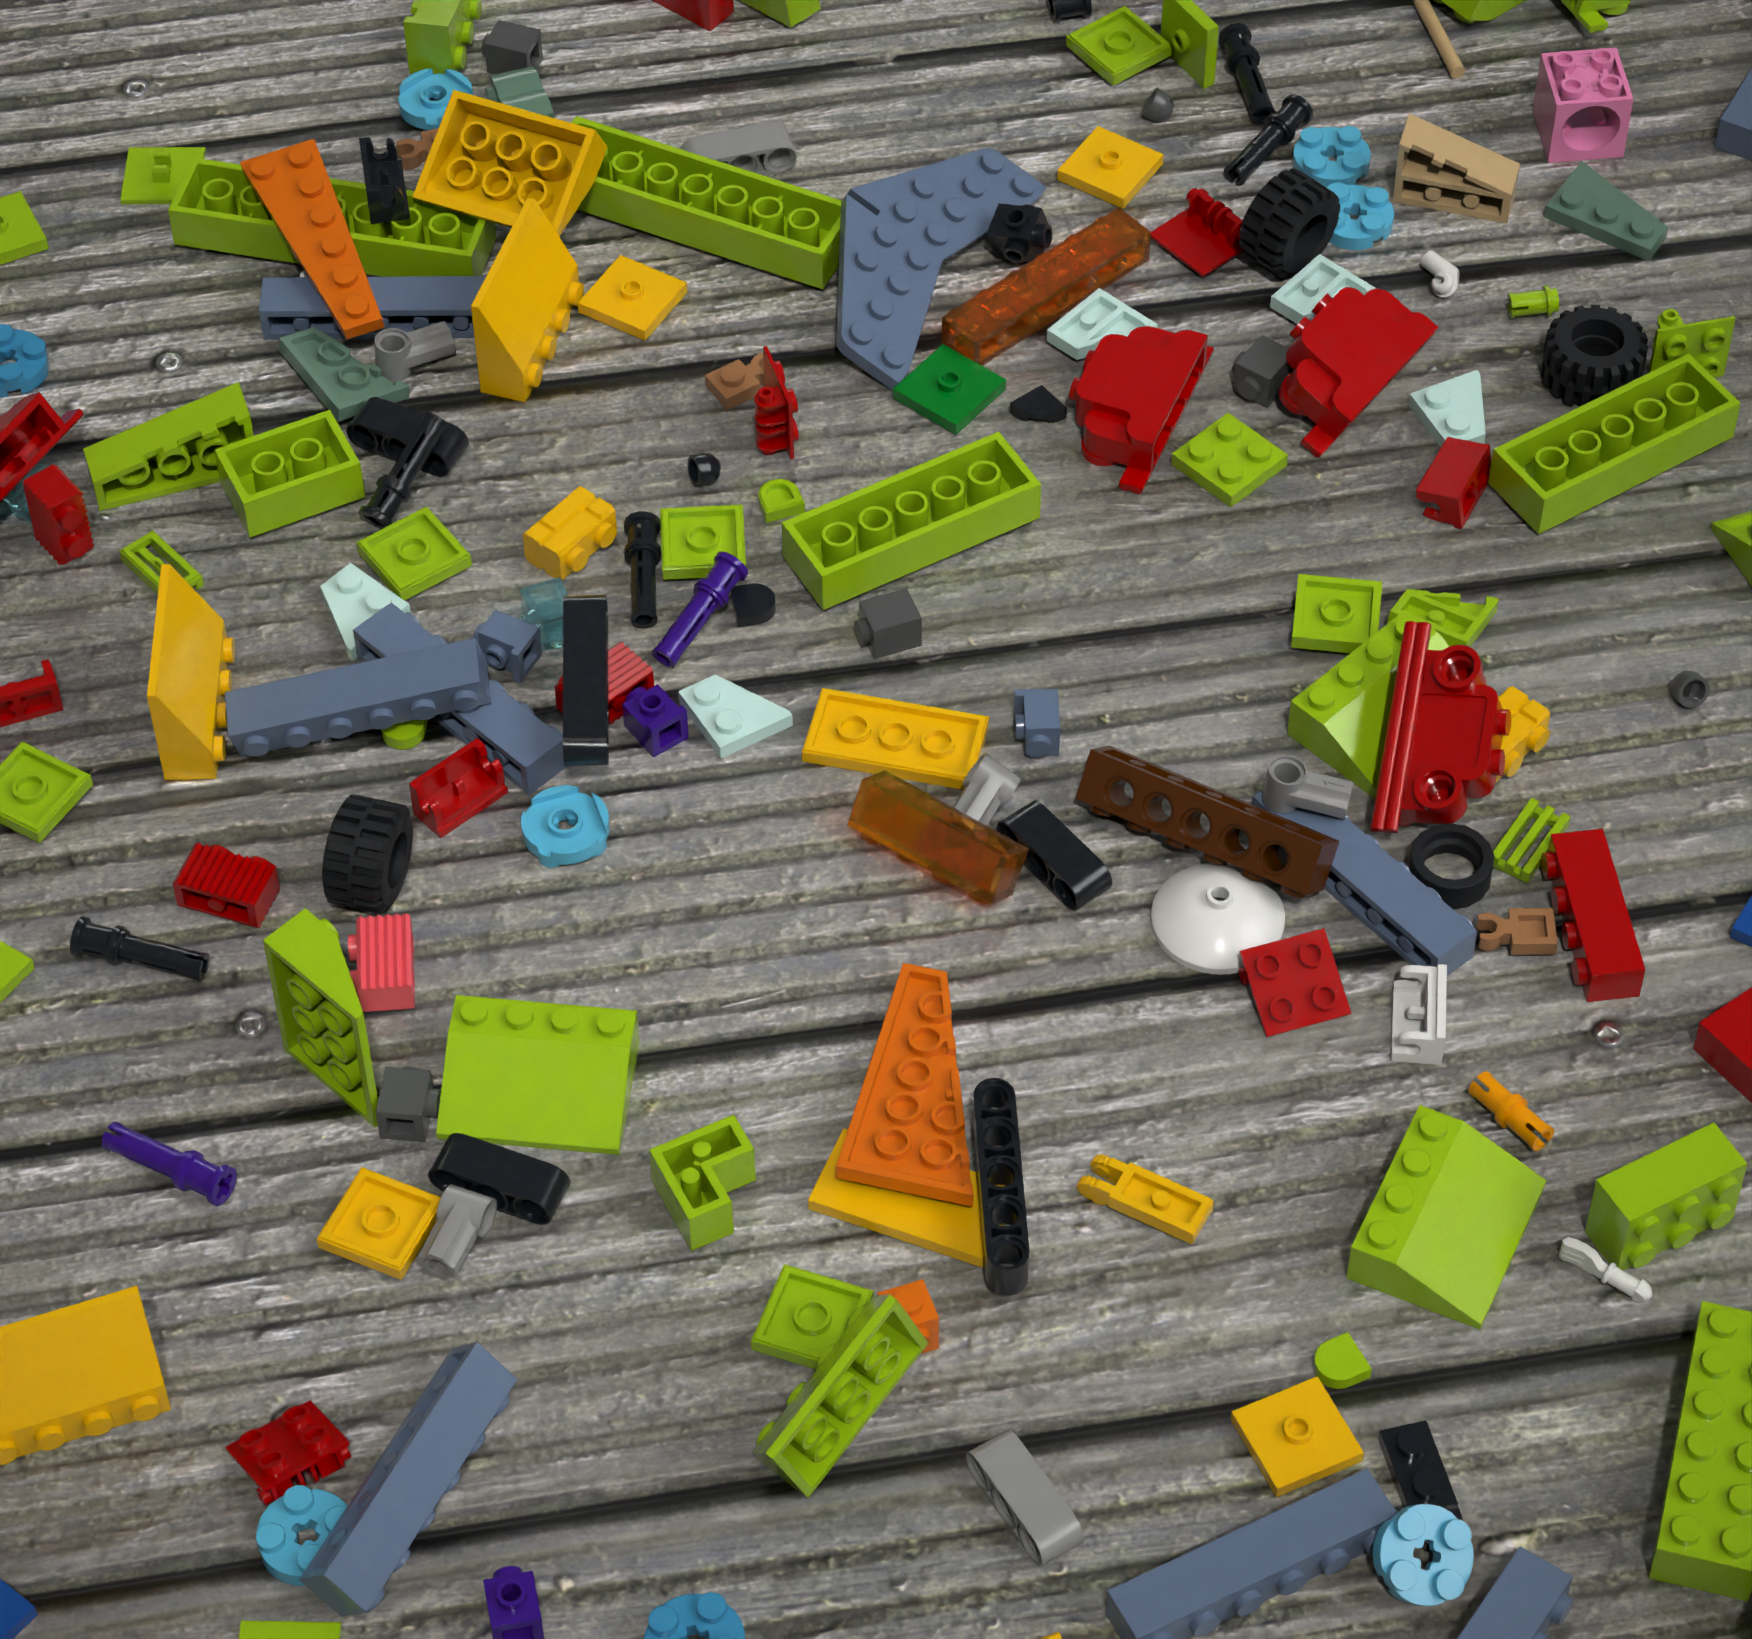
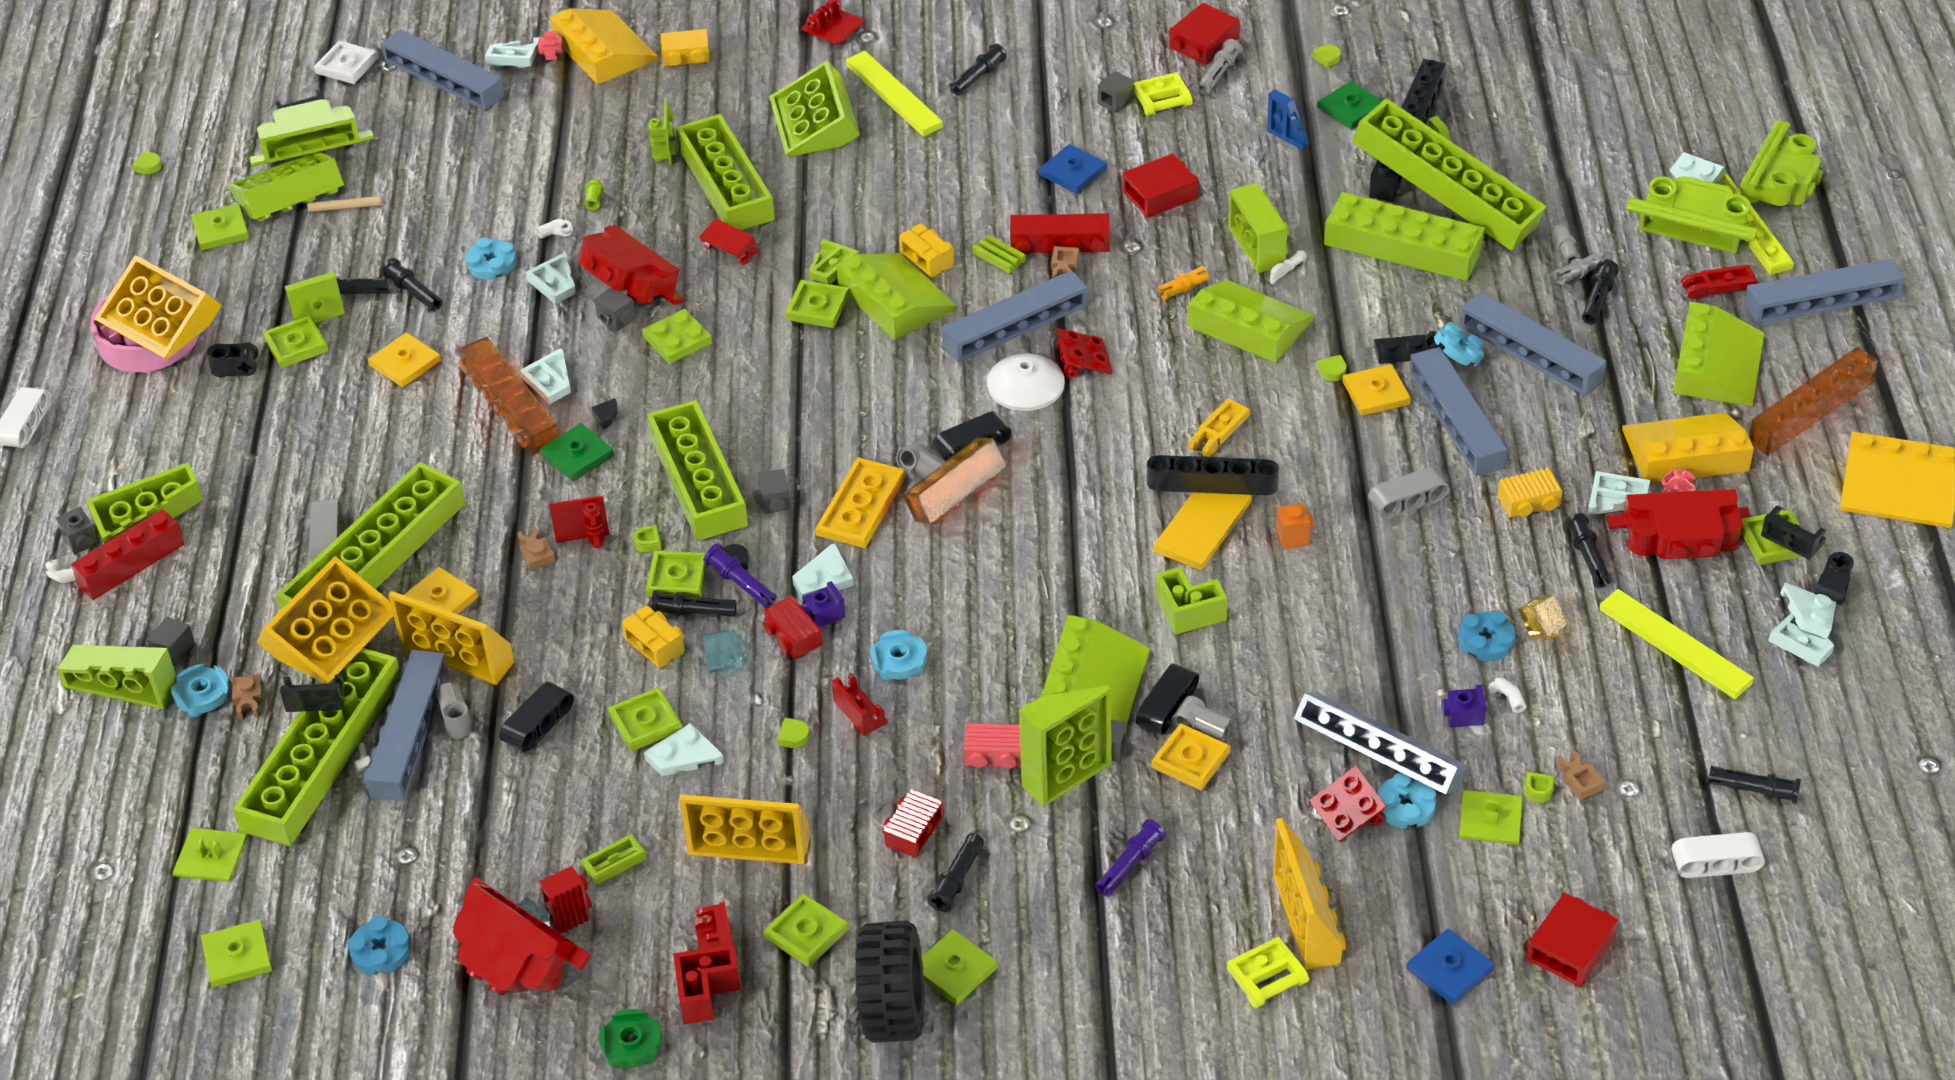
camera: 80 degrees left, 5 degrees down
lime wedge [83,382,254,511] -> none
lime brick [214,410,365,538] -> none
sand blue brick [225,638,491,757] -> none
orange wing [240,139,385,340] -> none
sand green wing [279,327,409,422] -> none
black tyre [322,794,413,914] -> none
sand blue brick [353,603,566,795] -> none
black pin [358,412,448,530] -> none
sand blue brick [473,609,542,683] -> none
sand green brick [485,66,554,118] -> none
black beam [563,595,609,767] -> none
black hinge [687,453,721,487] -> none
lime plate [751,1264,874,1369] -> none
lime slope [752,1294,928,1498] -> none
sand blue wing [836,148,1047,391] -> none
orange wing [836,963,974,1207] -> none
black brick [986,203,1053,263] -> none
sand blue brick [1014,688,1060,758] -> none
red brick [1069,326,1214,494] -> none
reddish brown brick [1076,745,1339,898] -> none
dark grey hinge [1141,88,1174,122] -> none
red hinge [1148,188,1243,277] -> none
black tyre [1239,168,1341,279] -> none
light grey piece [1262,755,1354,819] -> none
medium azure plate [1292,126,1371,188] -> none
red brick [1371,621,1511,833] -> none
white hinge [1391,964,1447,1065] -> none
tan wedge [1393,113,1520,223] -> none
light aqua wing [1408,370,1486,447] -> none
black tyre [1408,823,1495,909] -> none
bright pink brick [1532,47,1633,163] -> none
black tyre [1541,305,1648,407] -> none
sand green wing [1544,161,1668,261] -> none
dark grey hinge [1671,671,1710,708] -> none

